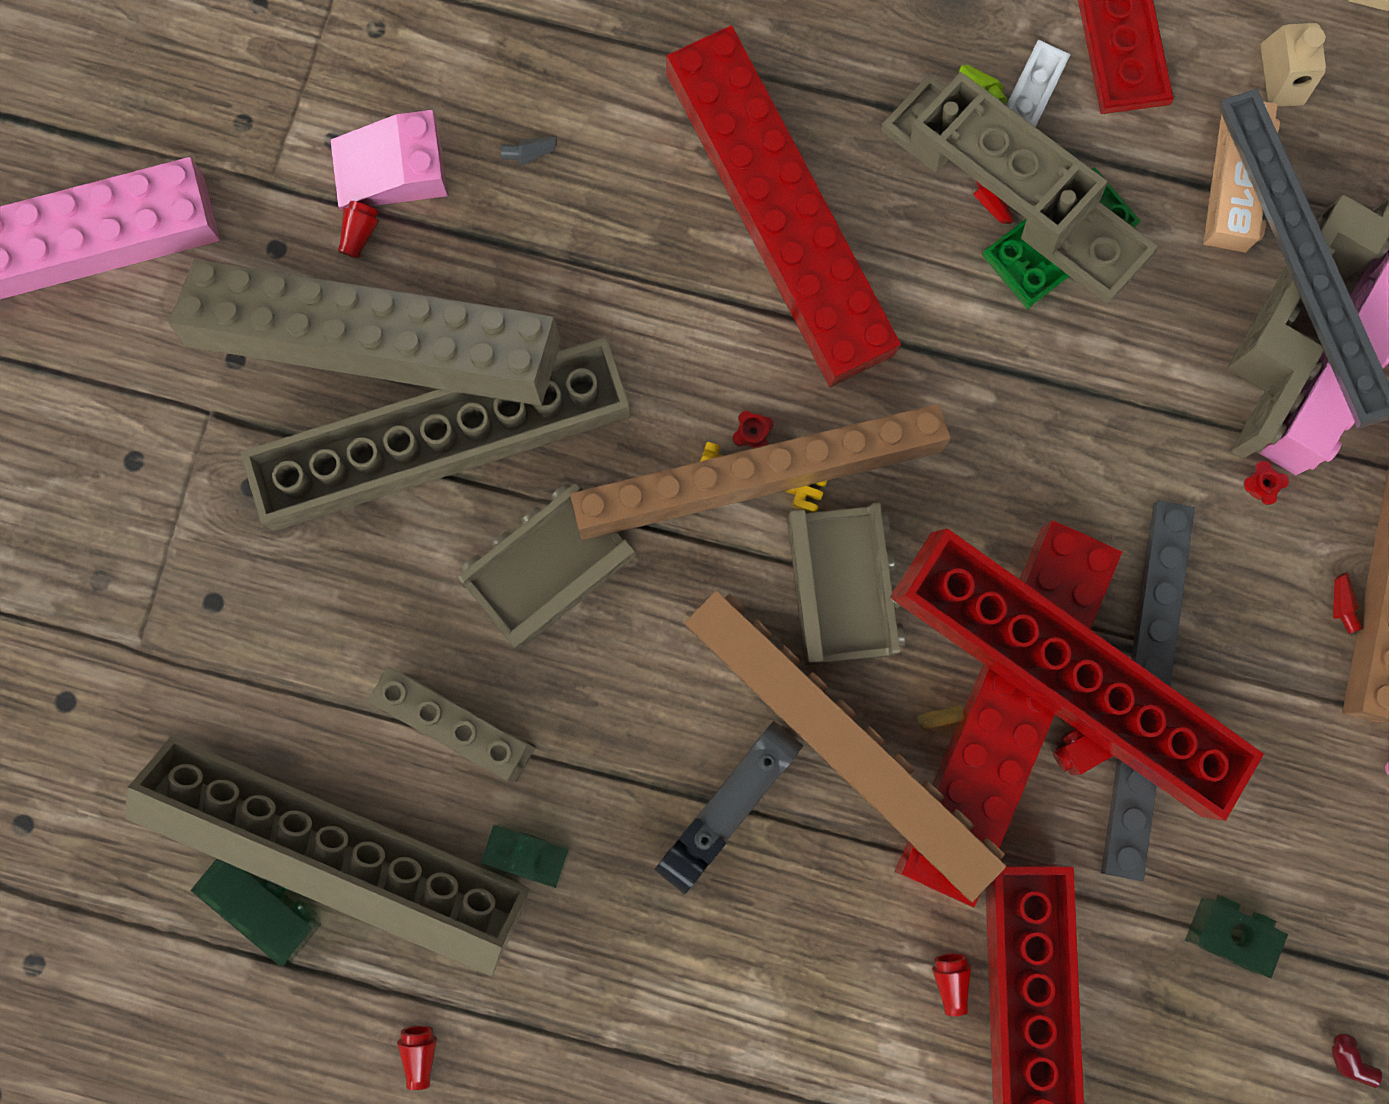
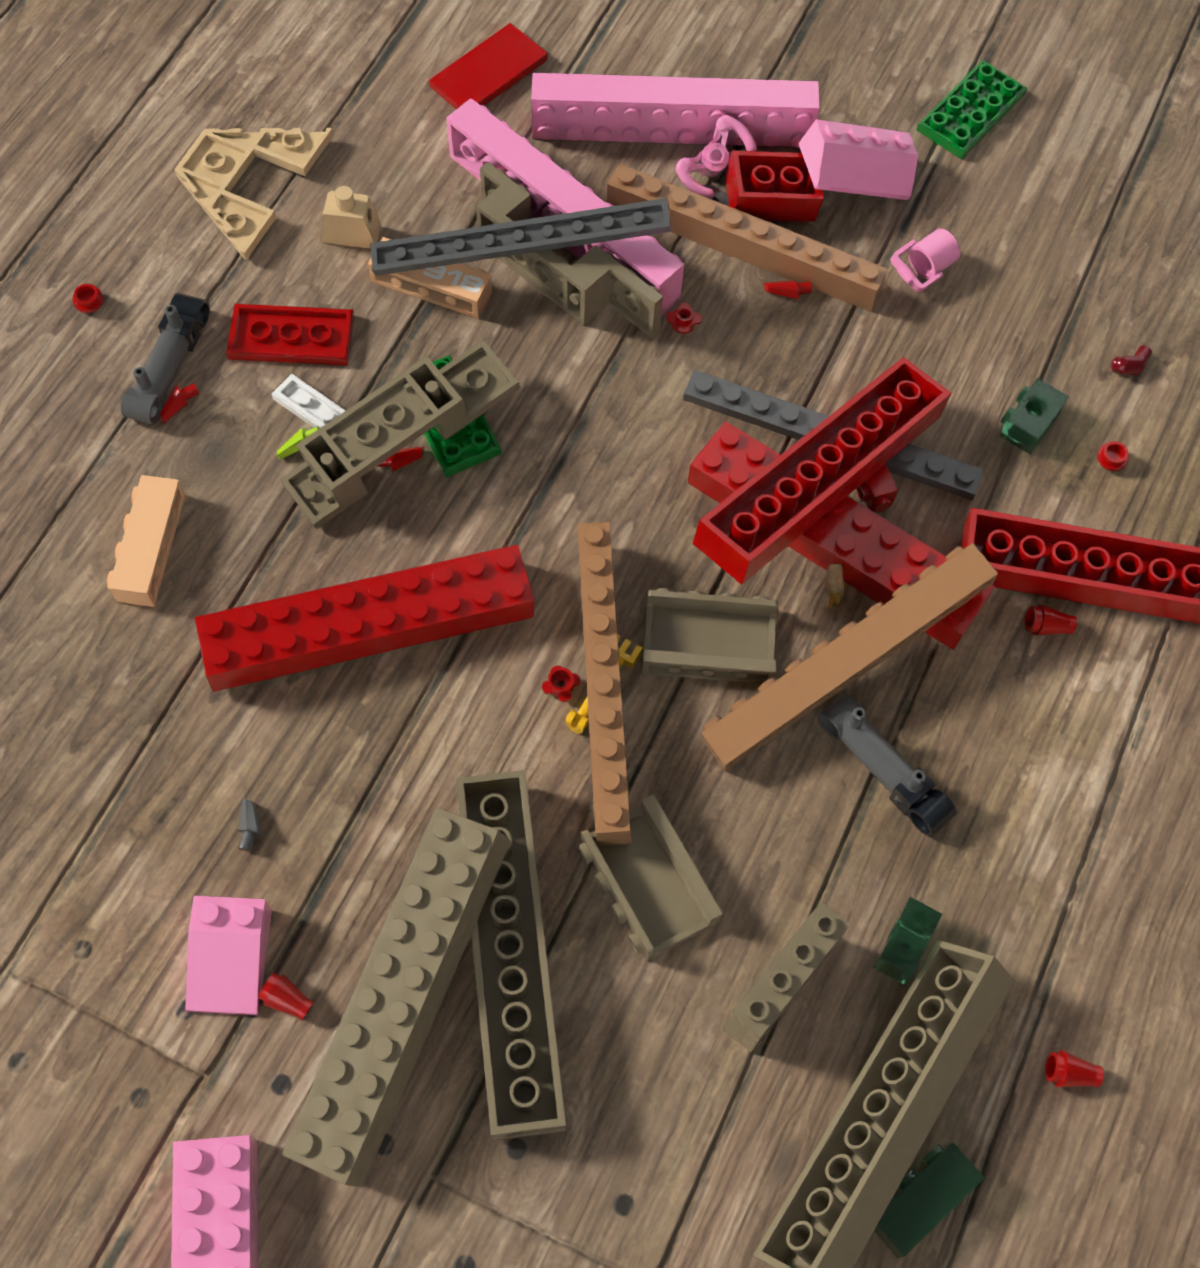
camera: 75 degrees left, 15 degrees down
none -> red plate [1097,441,1129,471]

